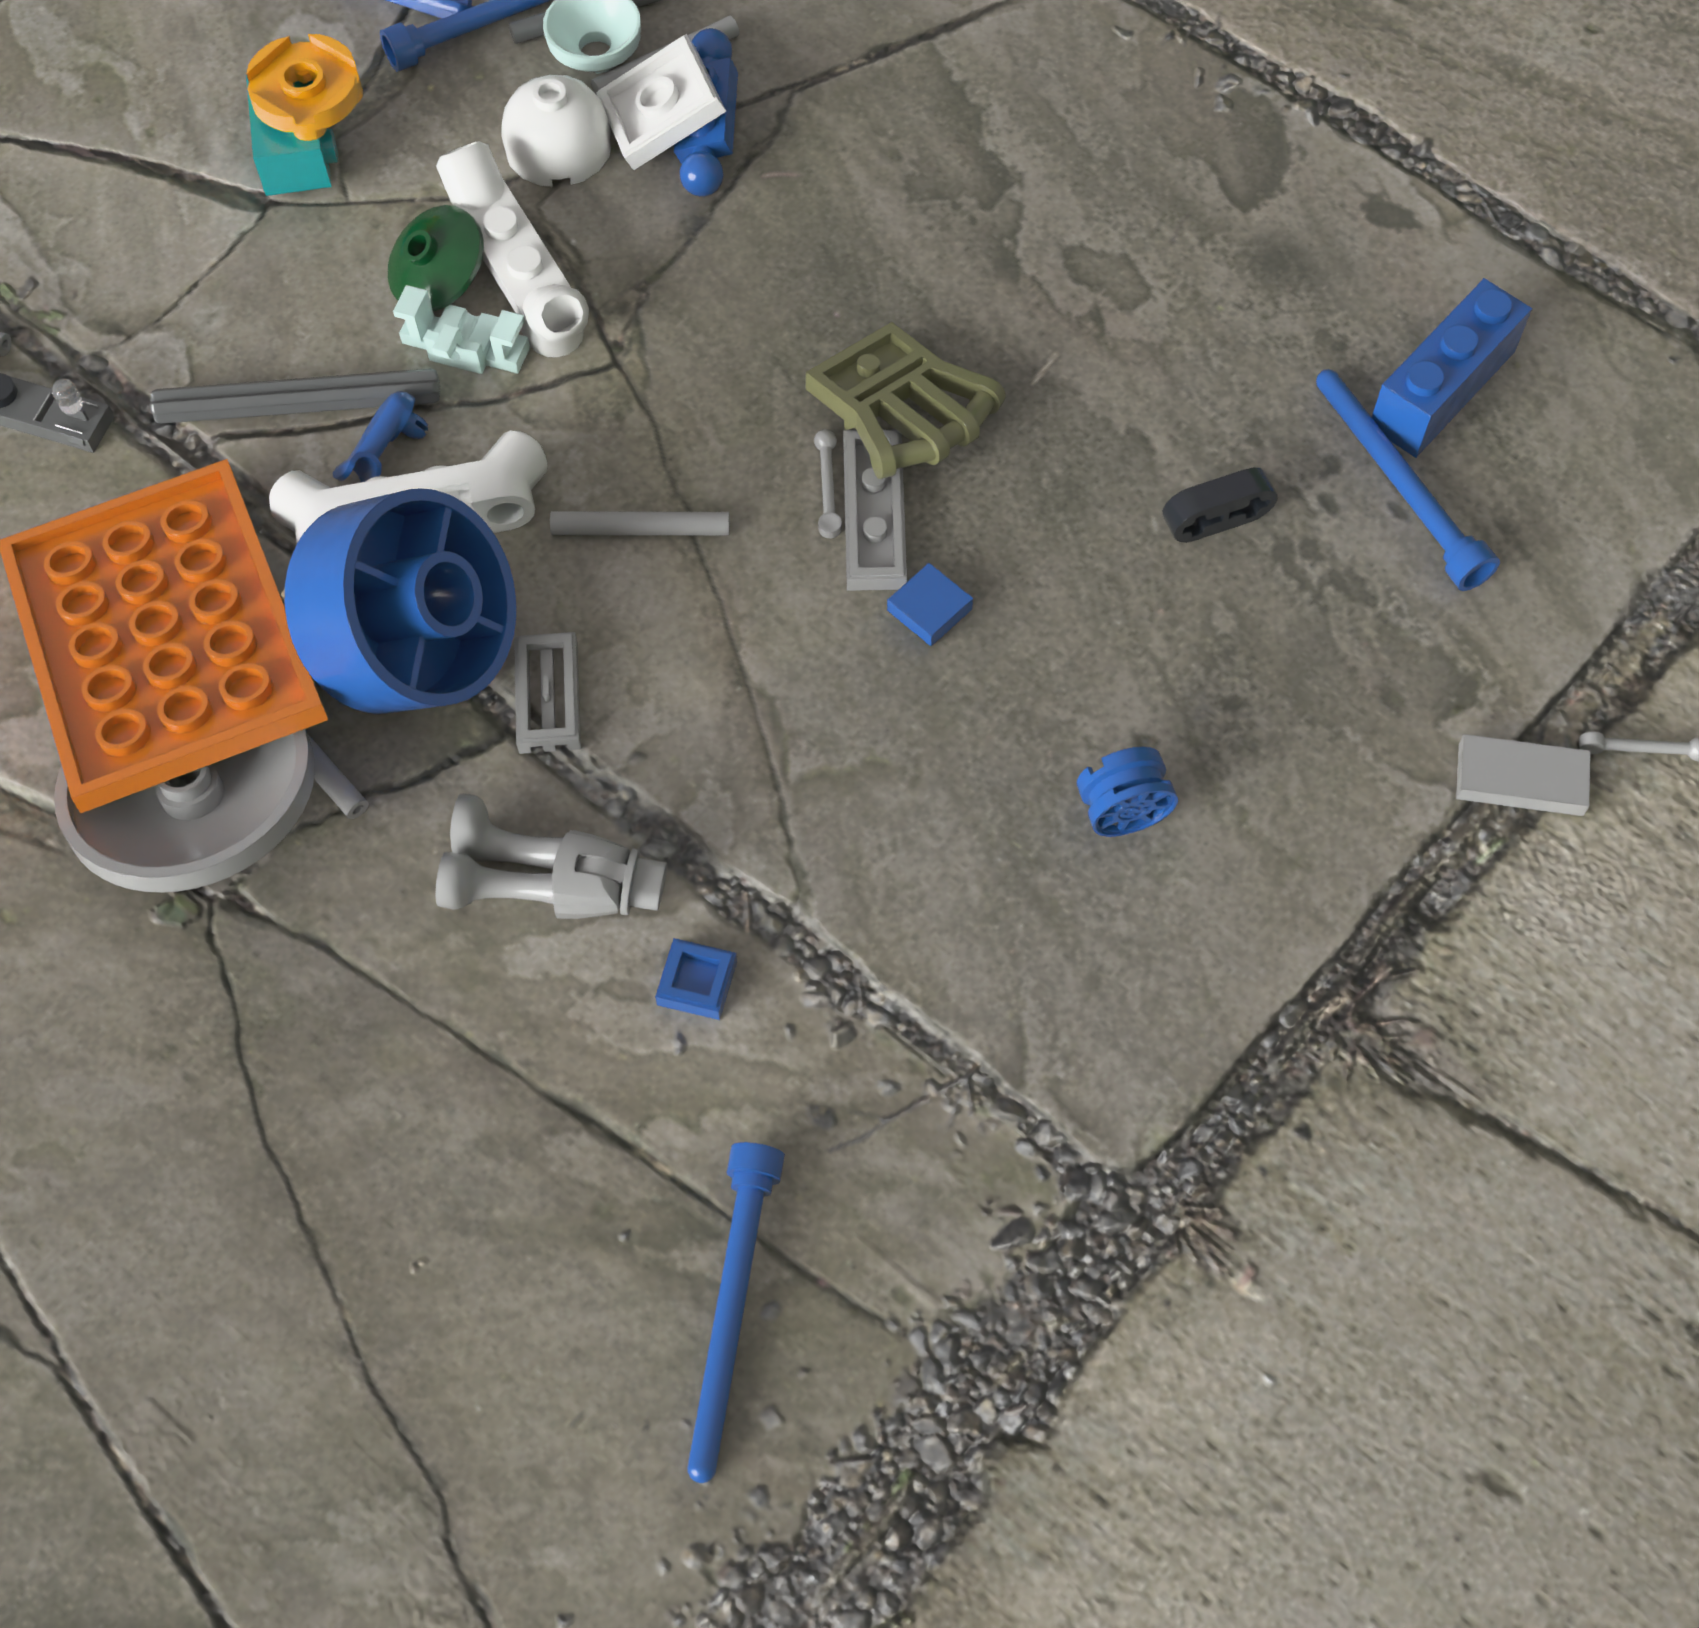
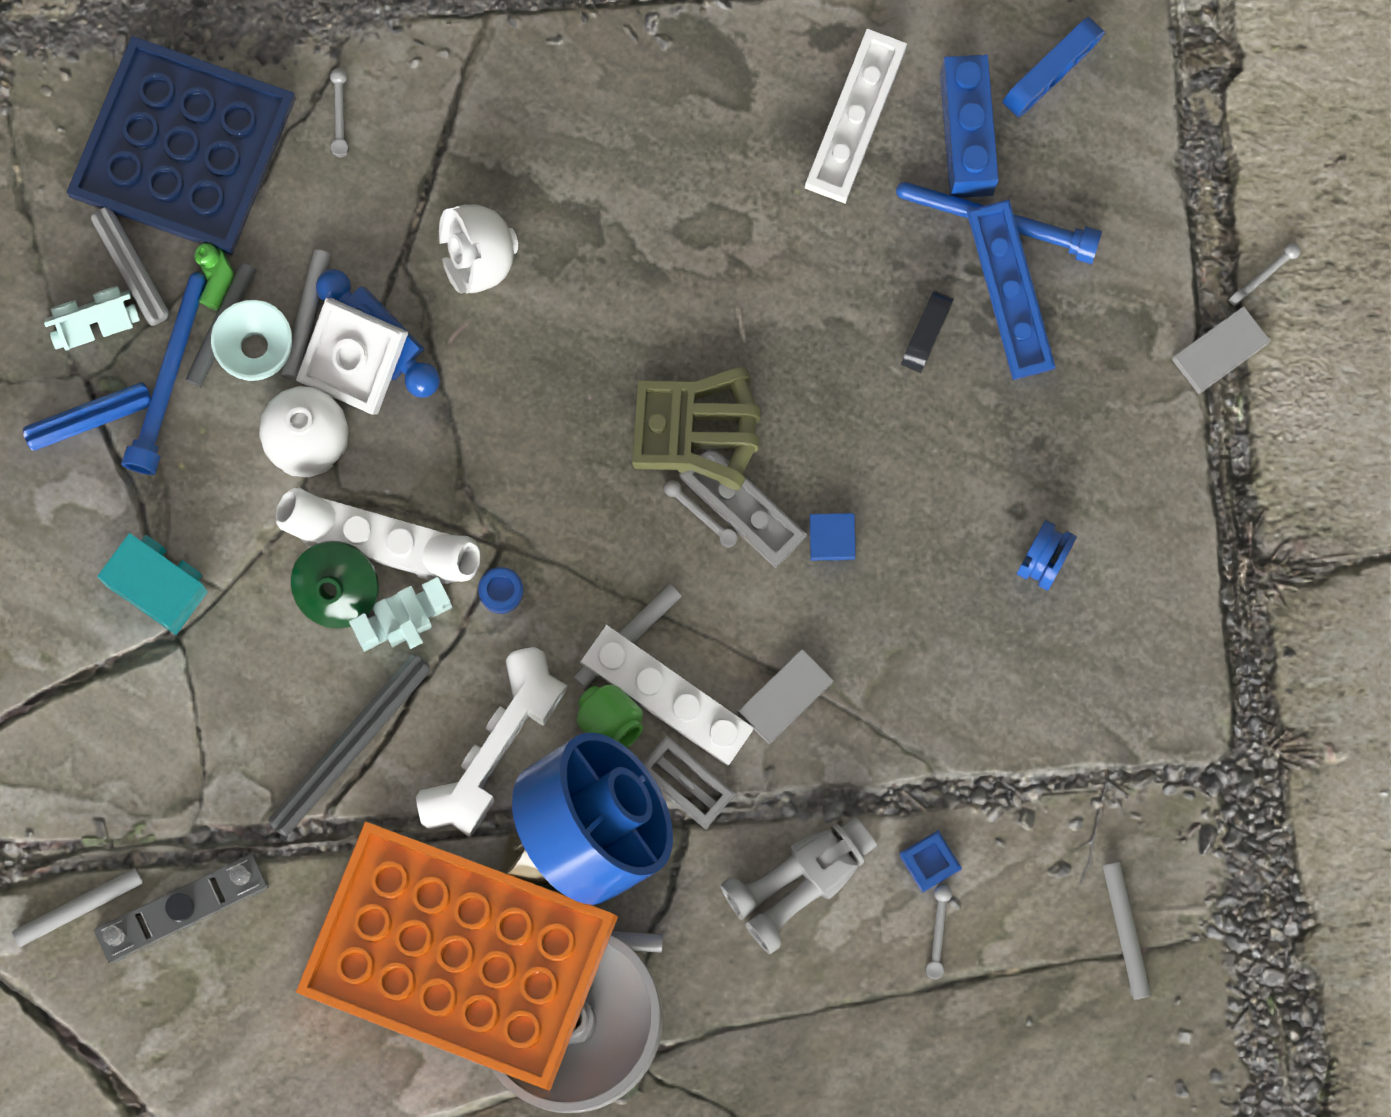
camera: 50 degrees left, 15 degrees up
light orange plate [246,34,363,141] -> none
blue piece [333,391,428,483] -> none
blue piece [687,1142,785,1483] -> none
none -> white cylinder [439,204,518,294]
none -> blue tile [478,567,524,614]
none -> bright green head [576,684,643,748]
none -> white plate [580,625,754,766]
none -> light grey tile [738,649,834,745]
none -> white plate [805,29,907,204]
none -> light grey hinge [925,884,952,980]
none -> blue tile [967,199,1056,381]
none -> blue beam [1002,17,1105,118]
none -> light grey bar [1103,862,1151,1000]

